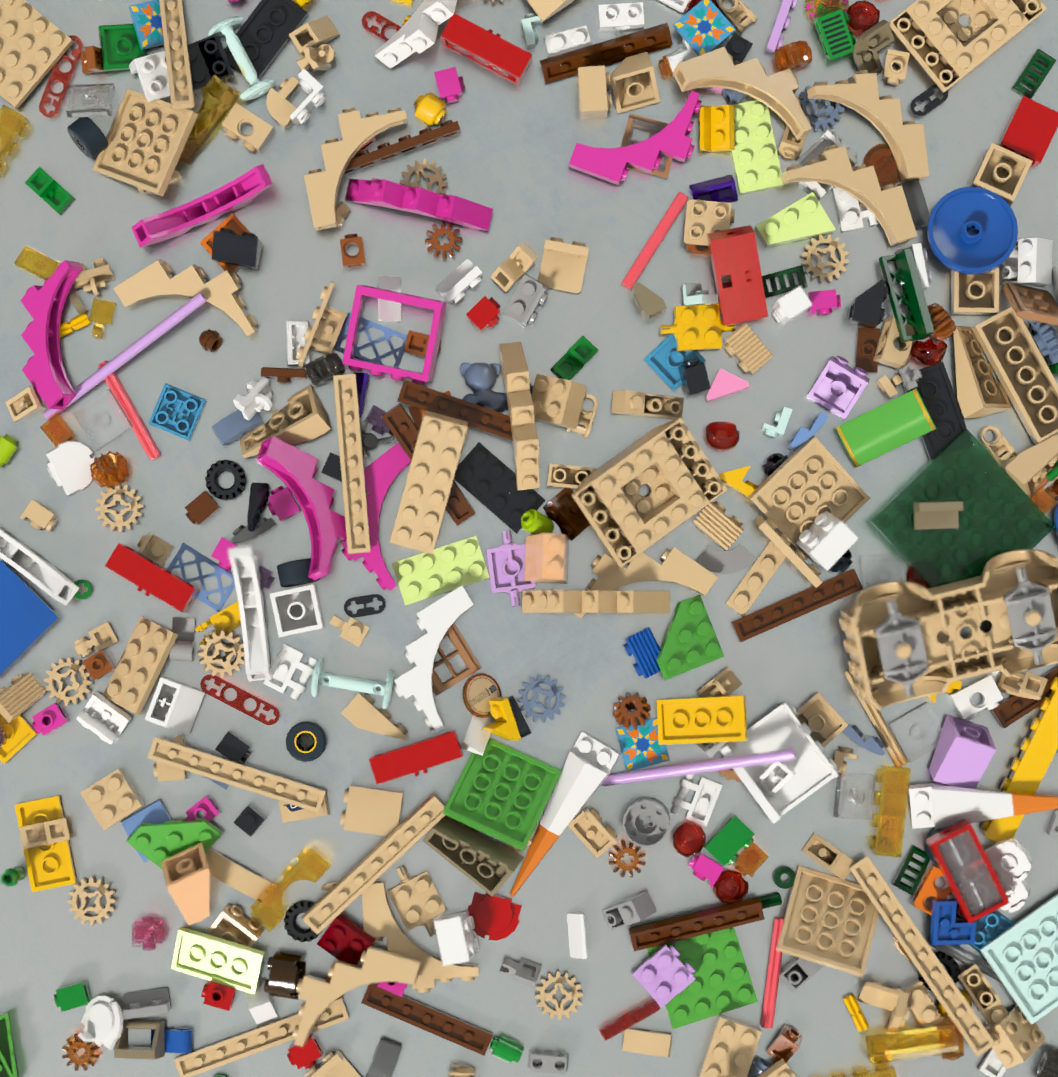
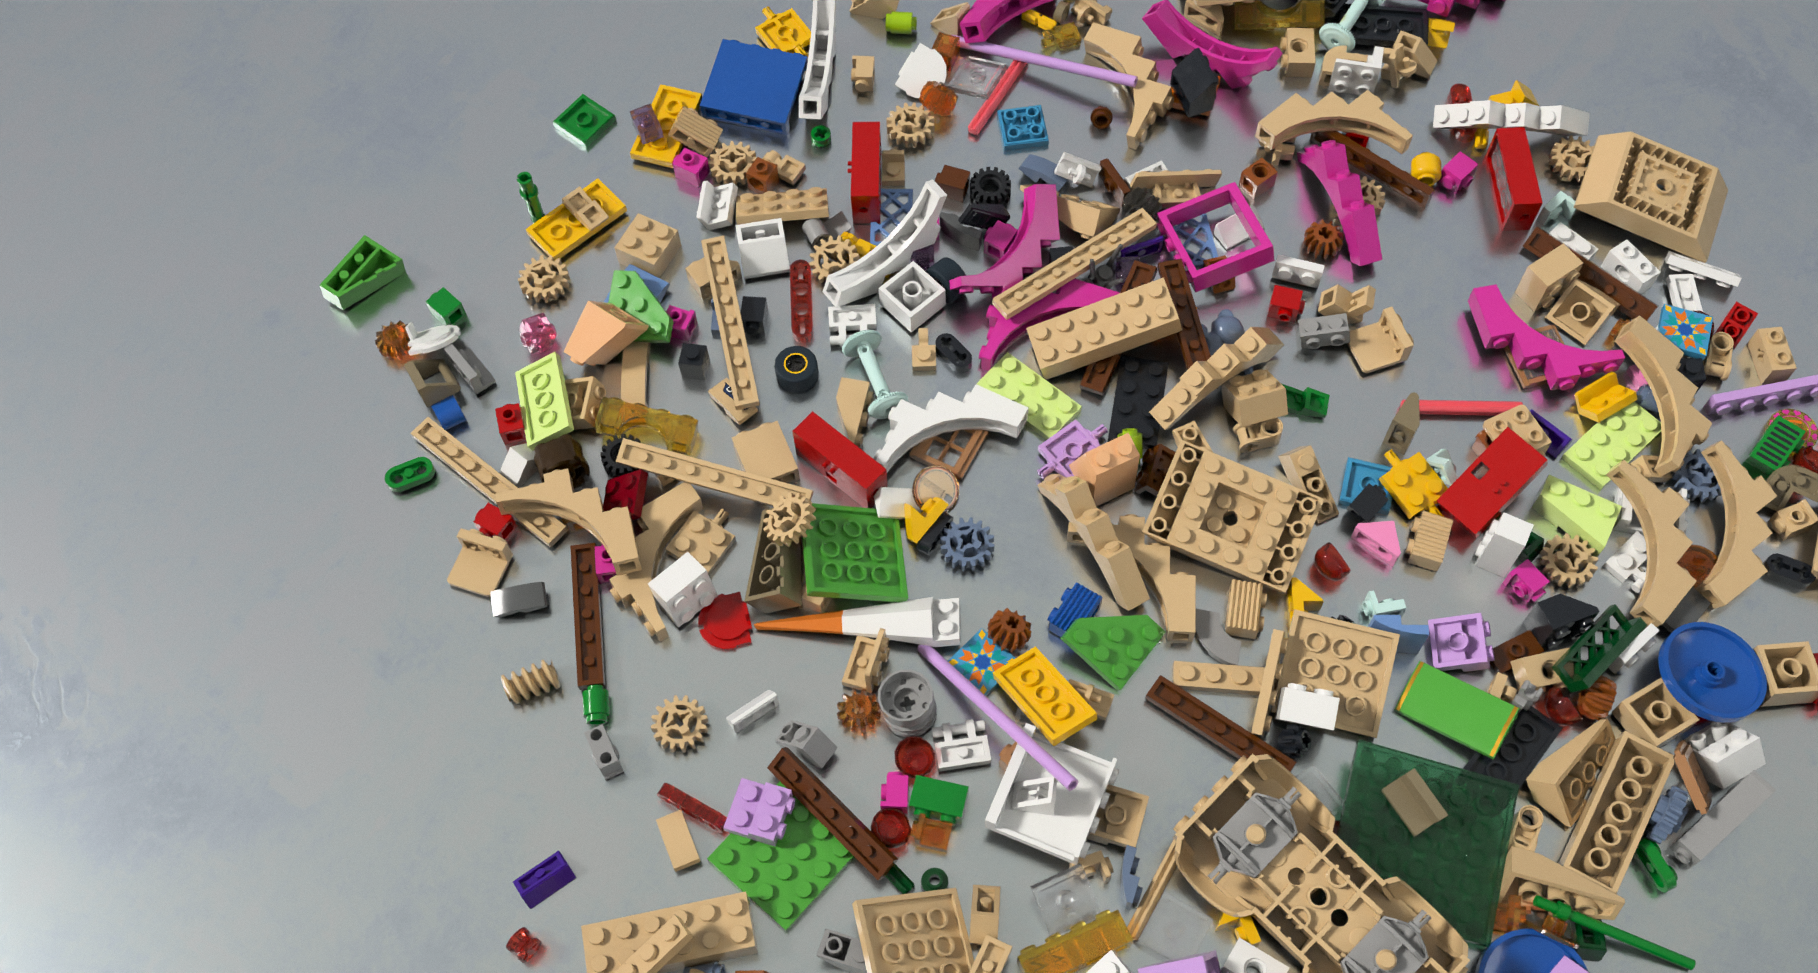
camera: 60 degrees right, 25 degrees down
light grey plate [499,957,542,987] -> none
coral axle [761,918,784,1029] -> none
clear orange gear [774,40,812,71] -> none
none -> tan gear [763,492,816,547]

